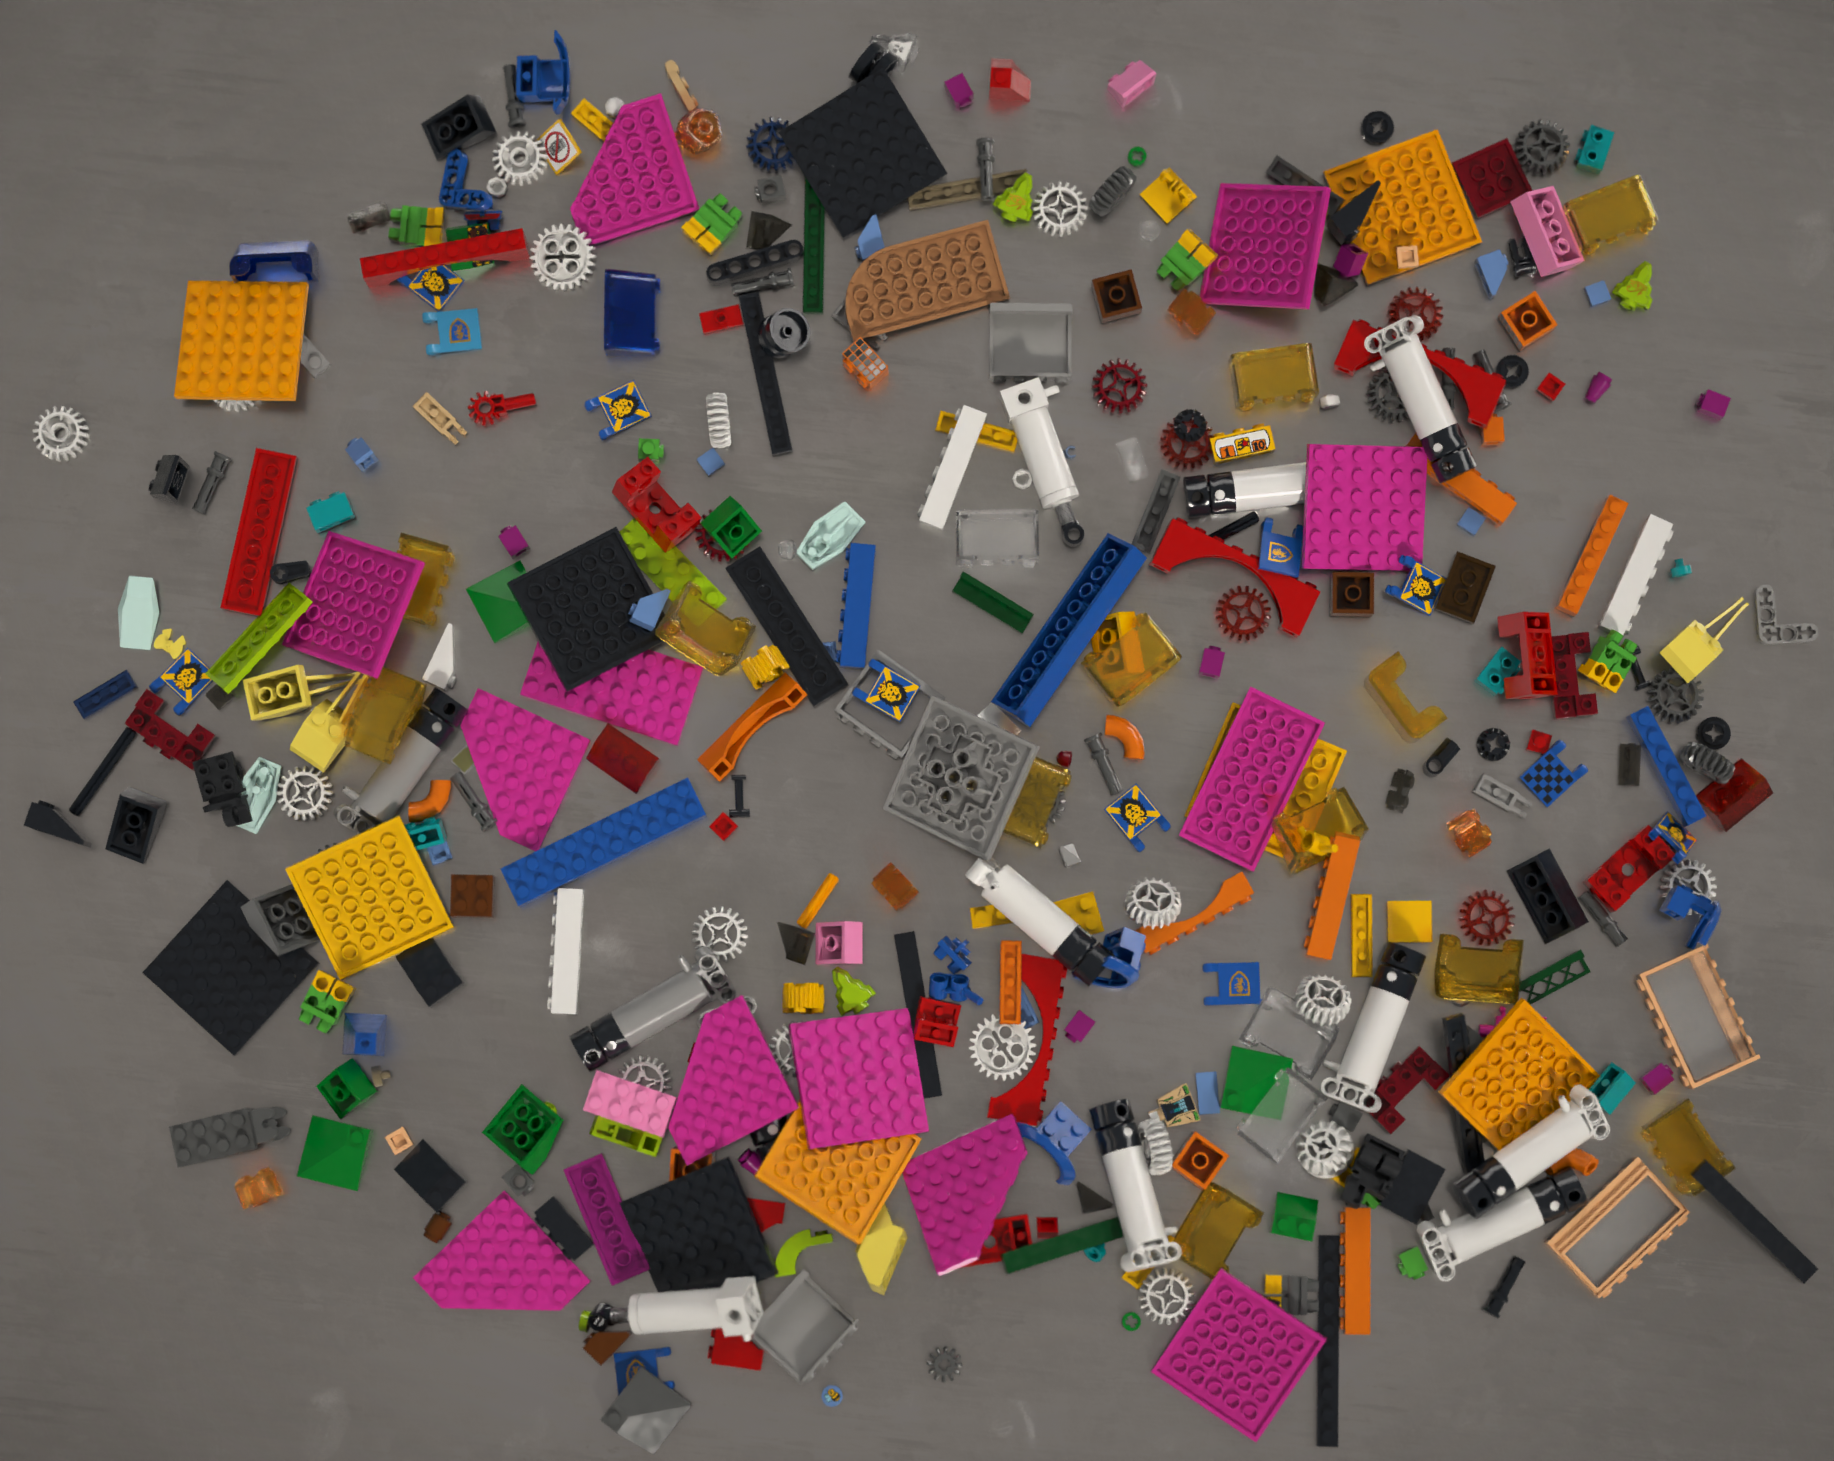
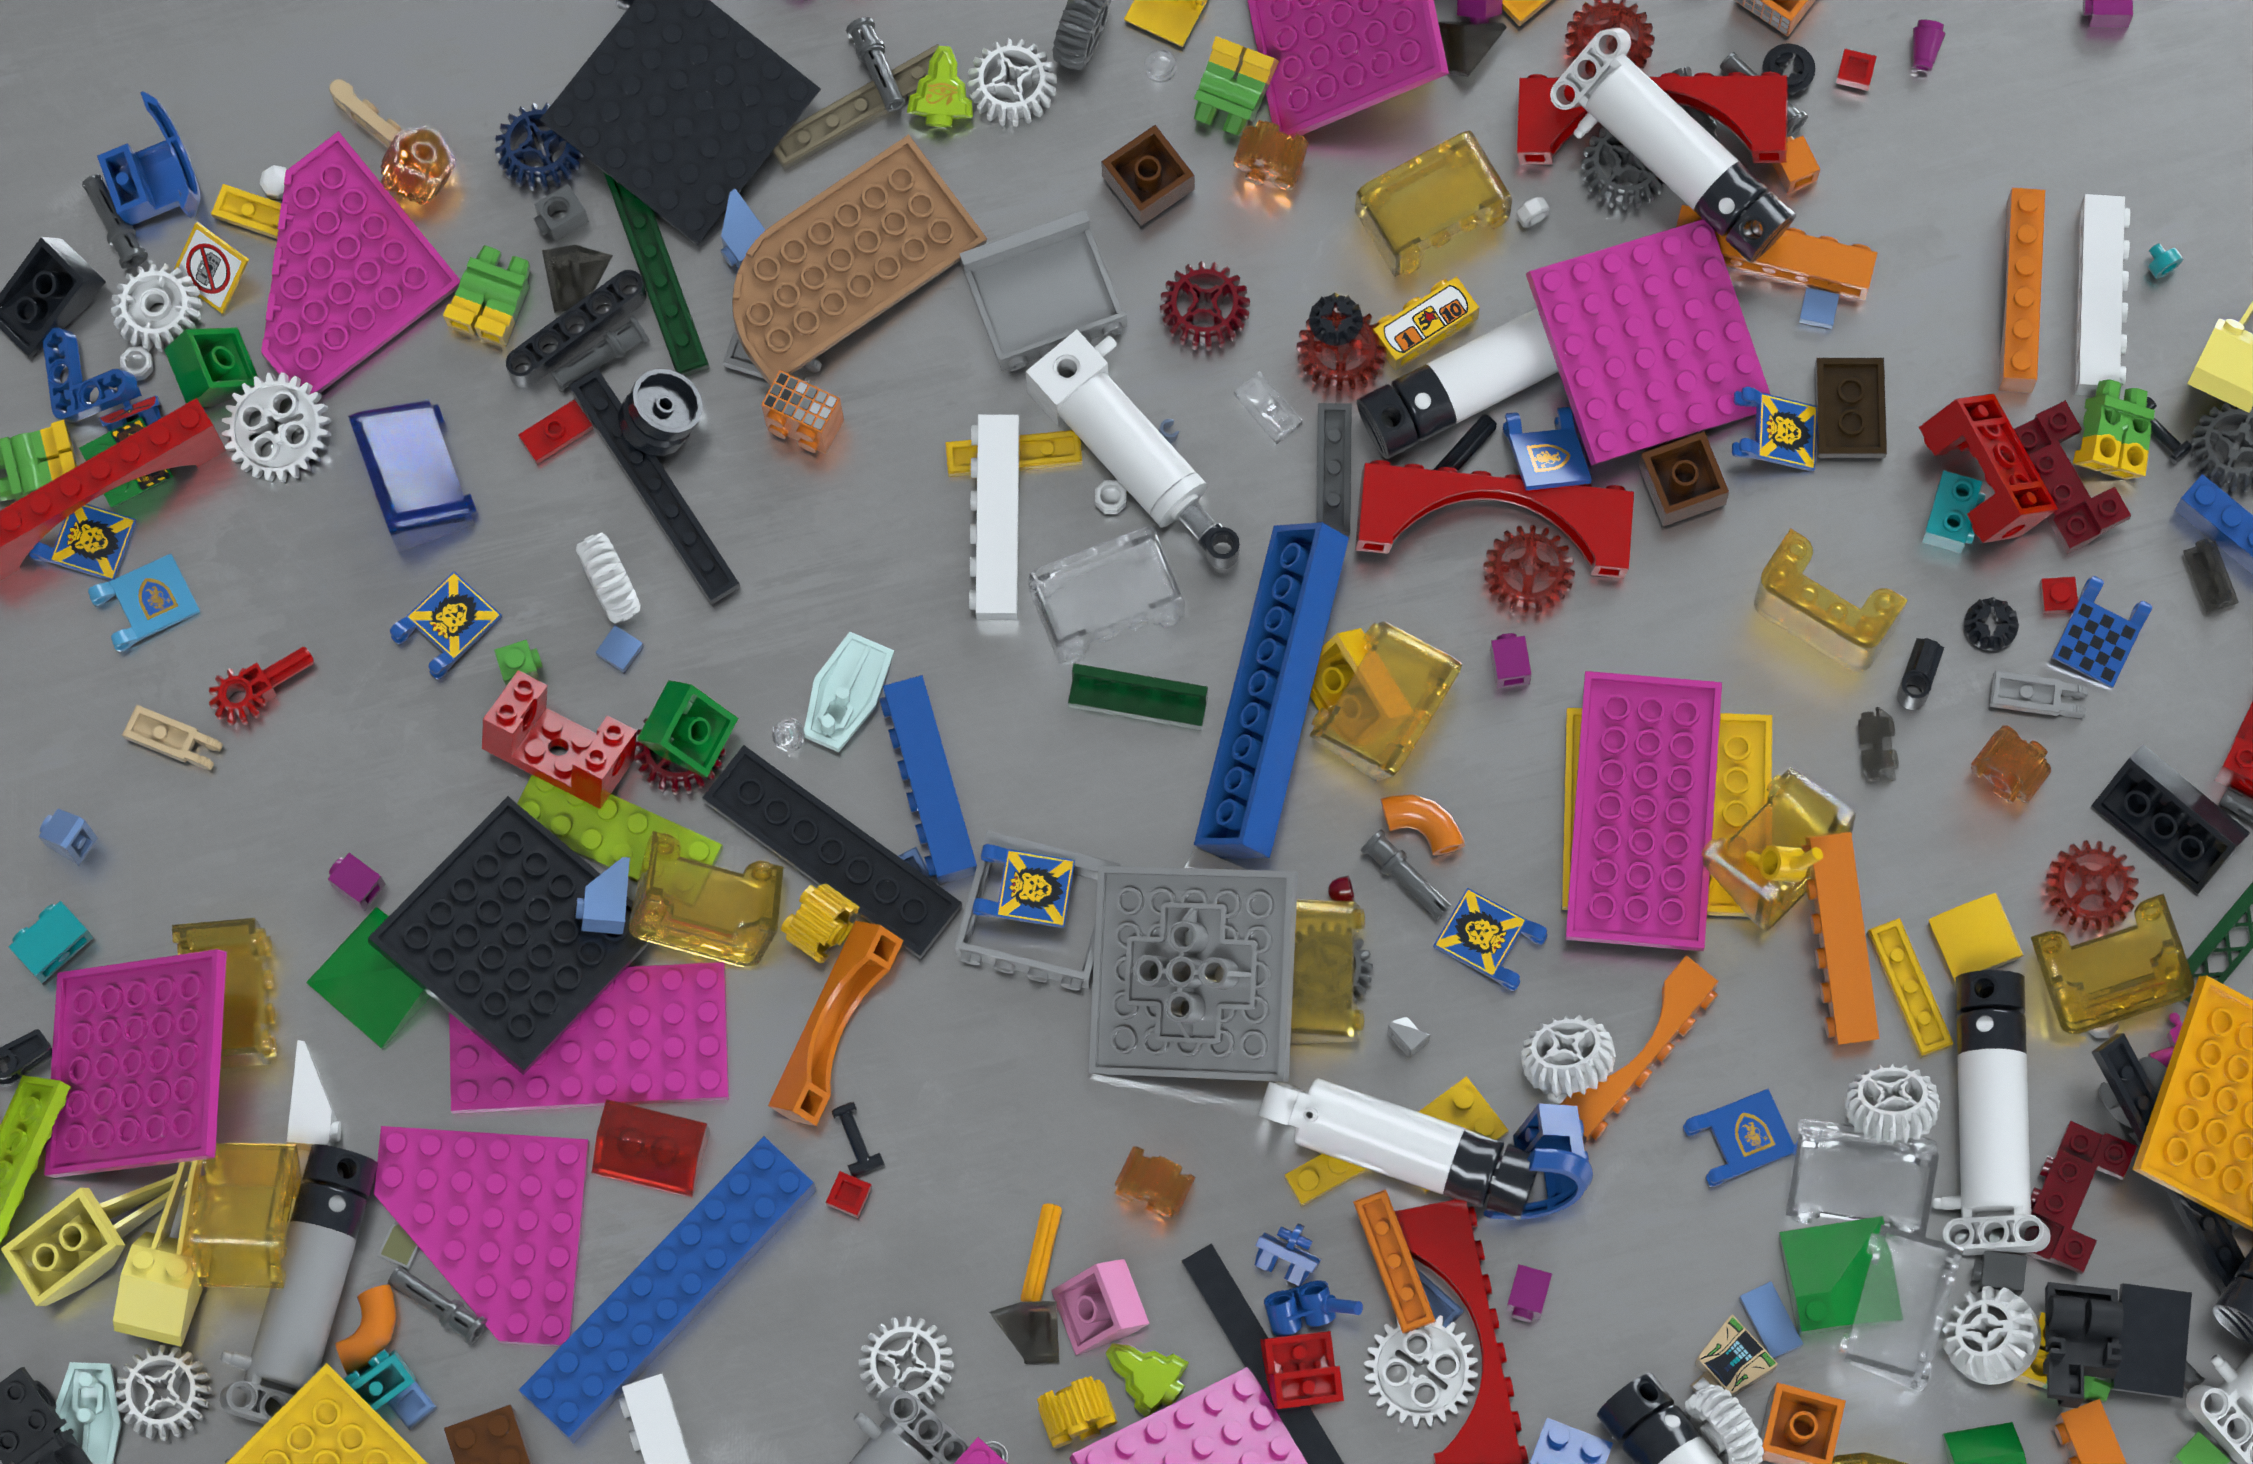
camera: 15 degrees left, 10 degrees down
none -> green slope [164,327,258,407]

